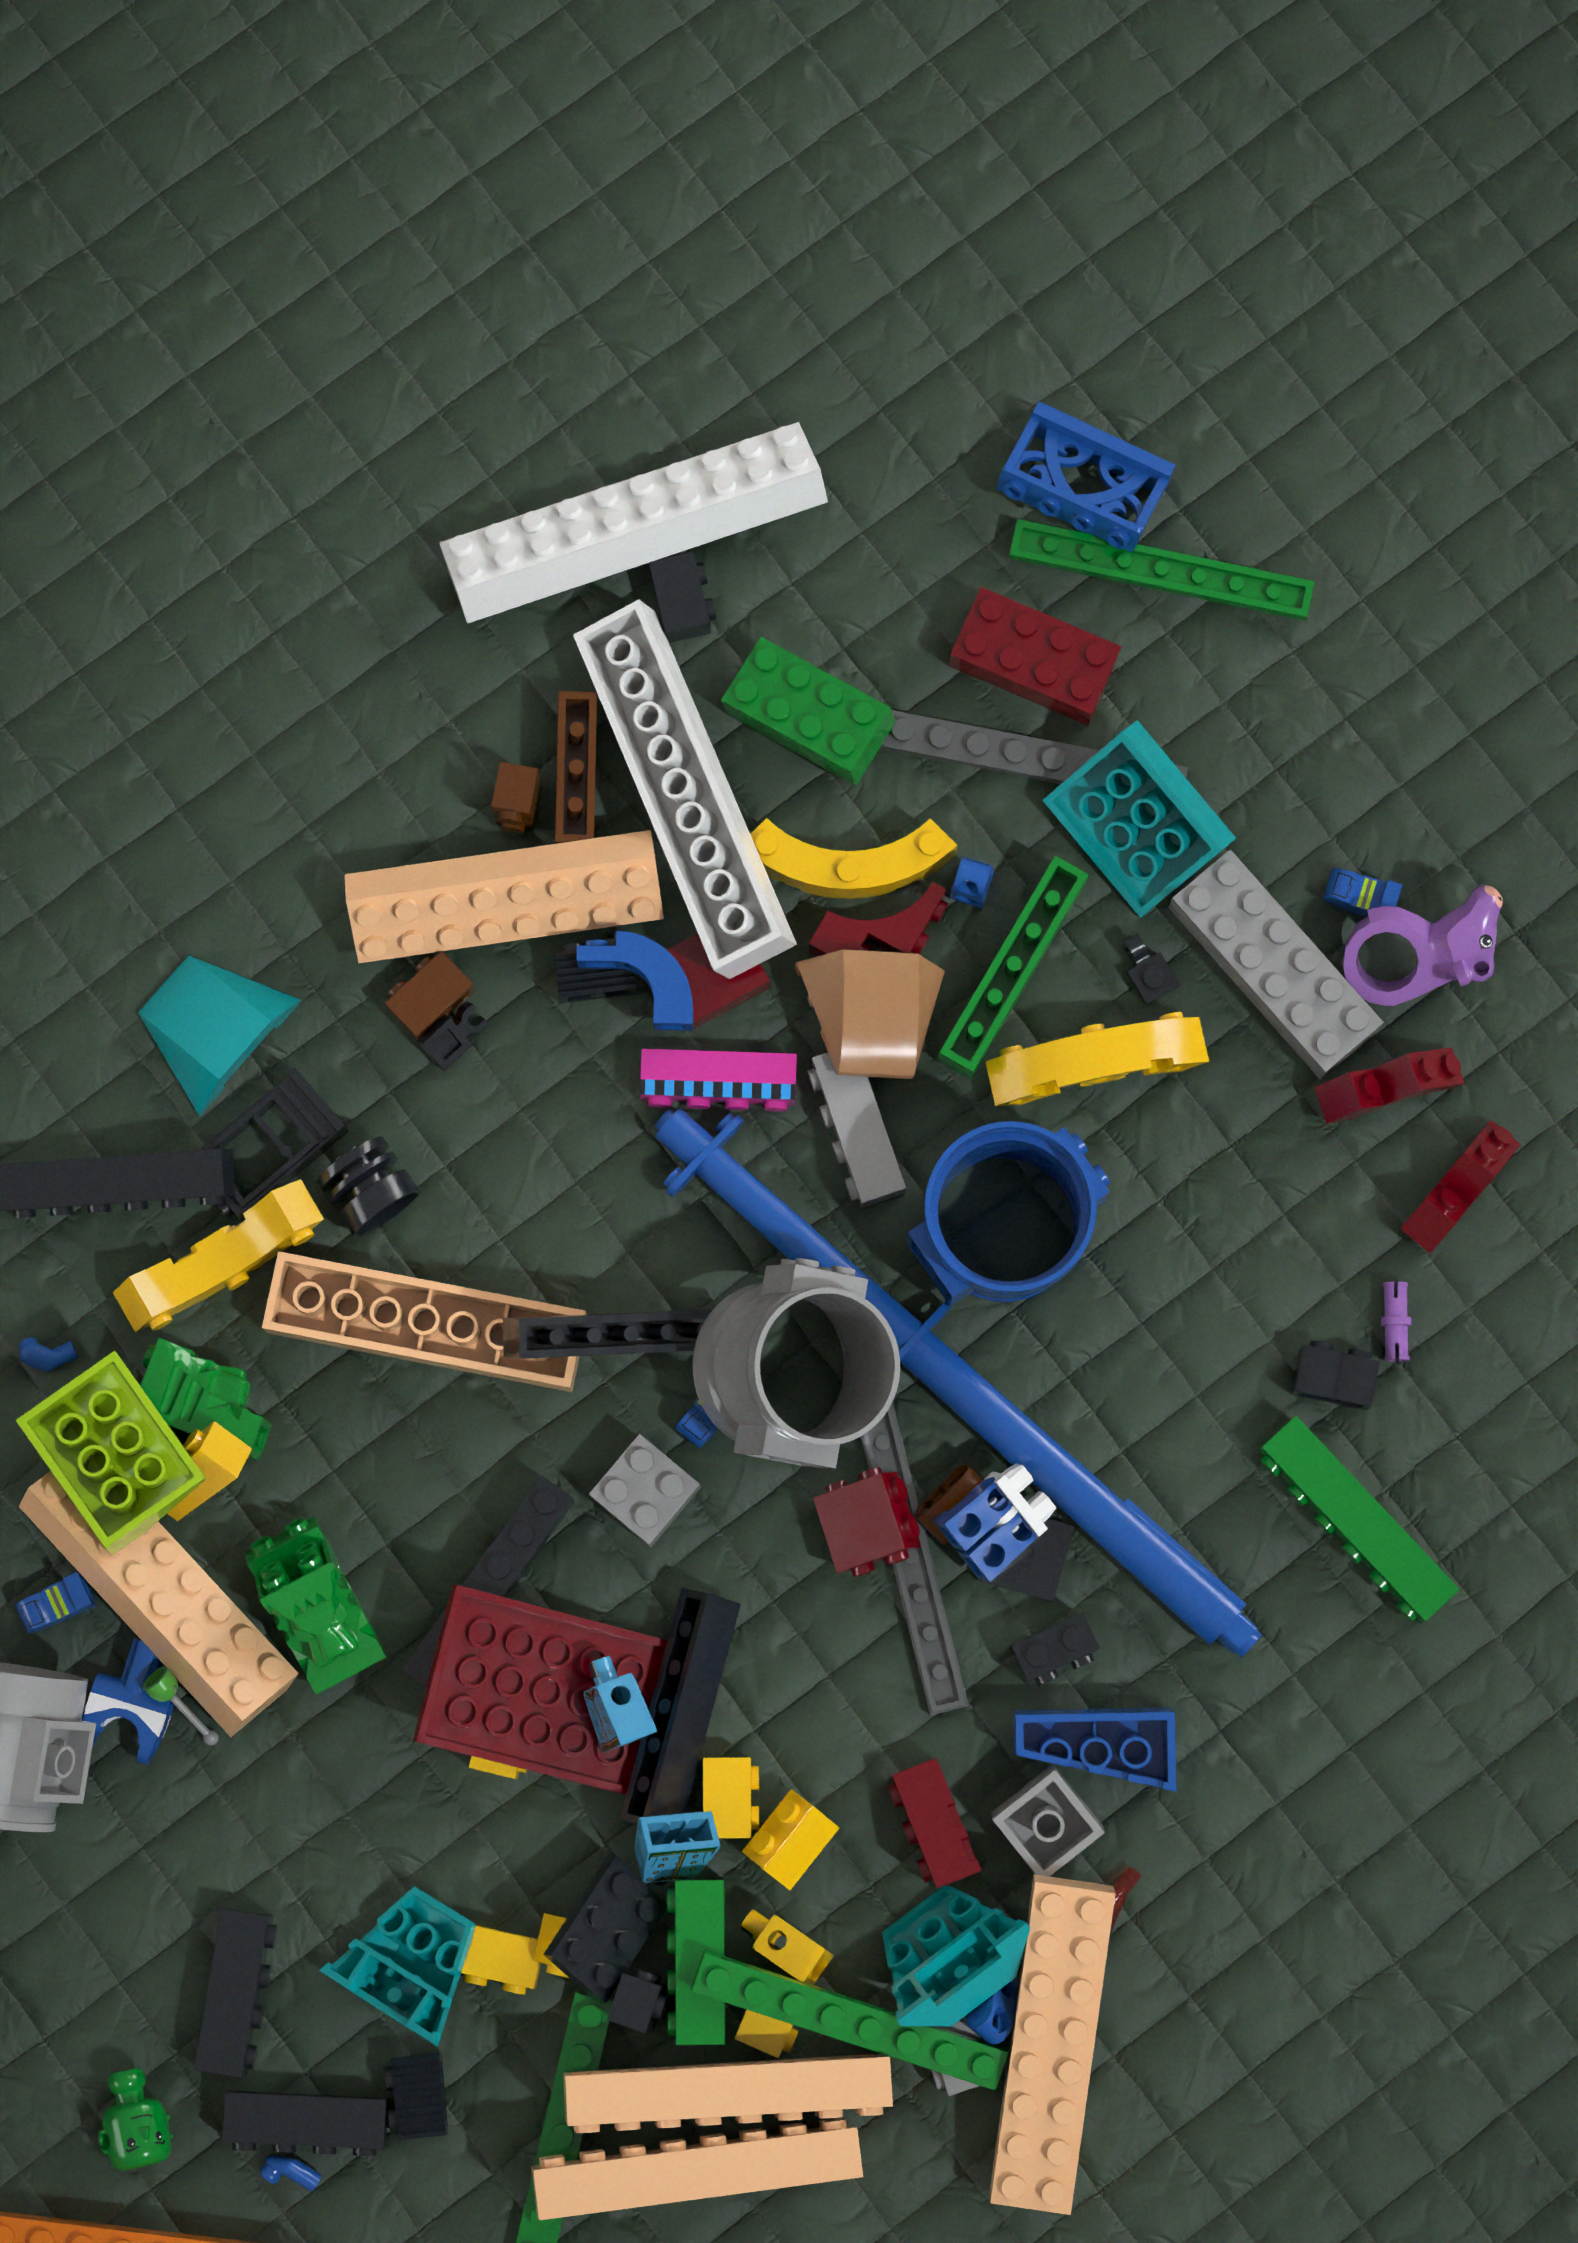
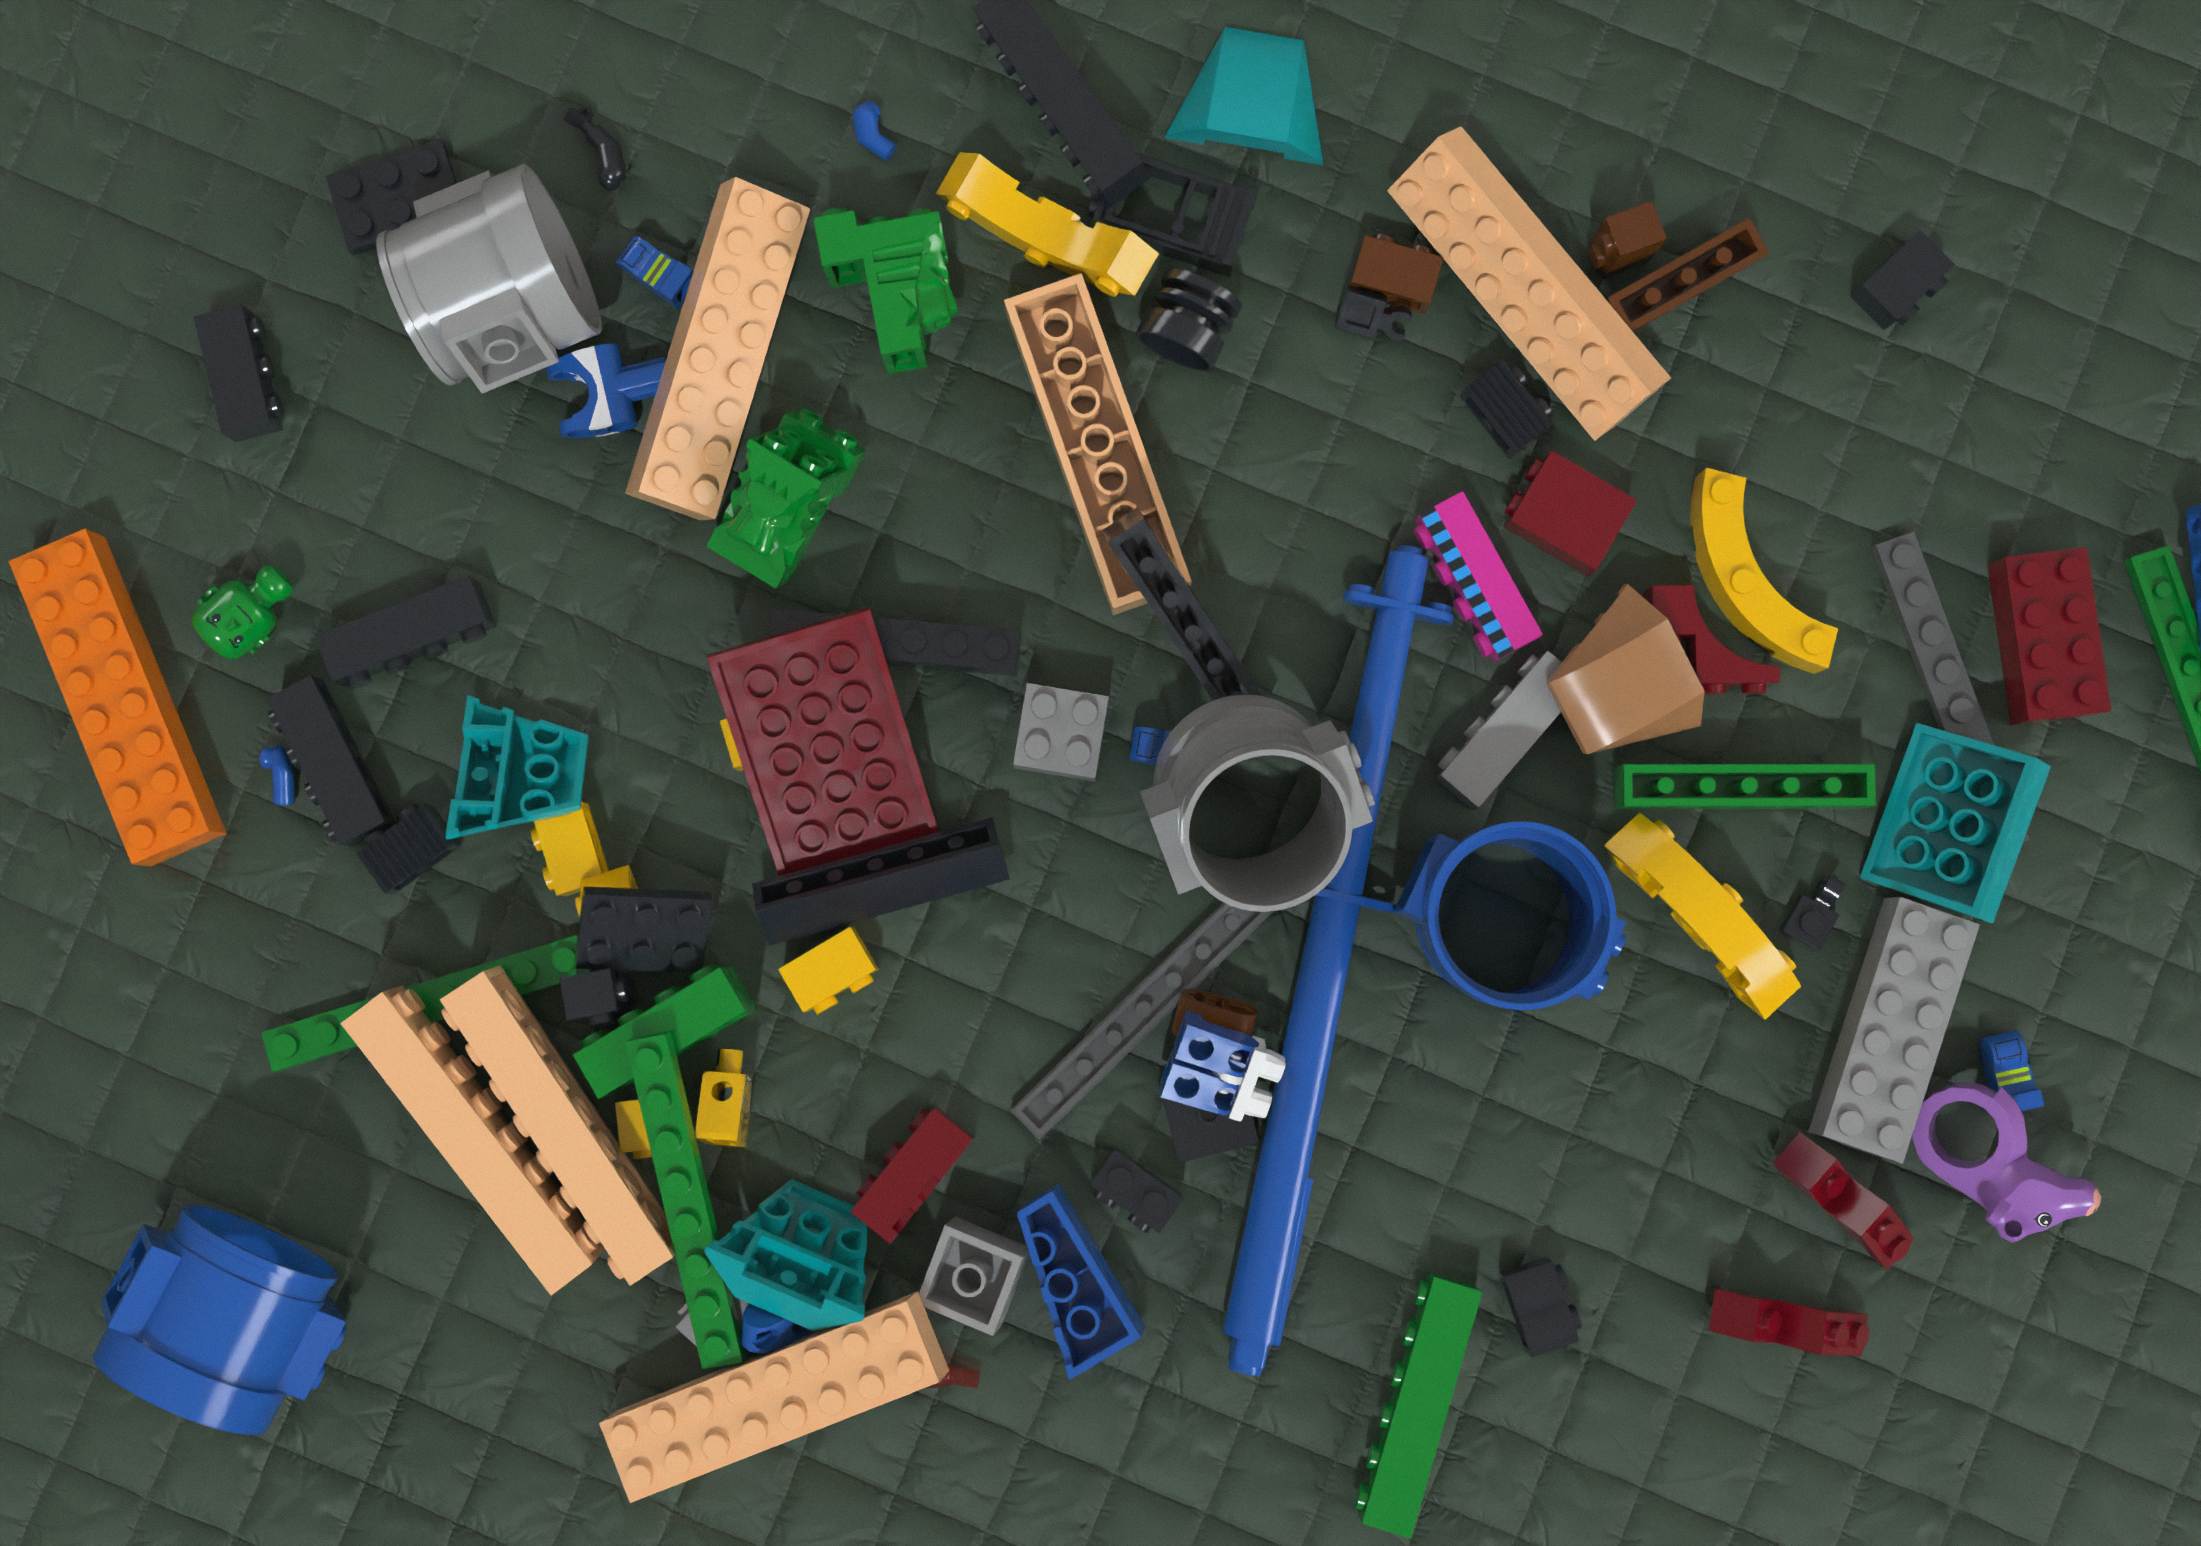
camera: 60 degrees right, 5 degrees up
lime slope [16,1351,206,1556] -> none
hinge [143,1666,219,1746] -> none
yellow brick [167,1421,252,1521] -> none
white brick [439,422,828,624] -> none
white brick [573,599,797,979] -> none
blue arch [577,931,694,1031] -> none
dark azure torso [583,1655,657,1753] -> none
dark azure torso [634,1811,721,1886] -> none
green brick [721,637,896,786] -> none
yellow brick [742,1789,839,1891] -> none
dark red brick [813,1467,921,1577] -> none
blue leg [950,856,994,909] -> none
medium lavender pin [1381,1282,1412,1362] -> none

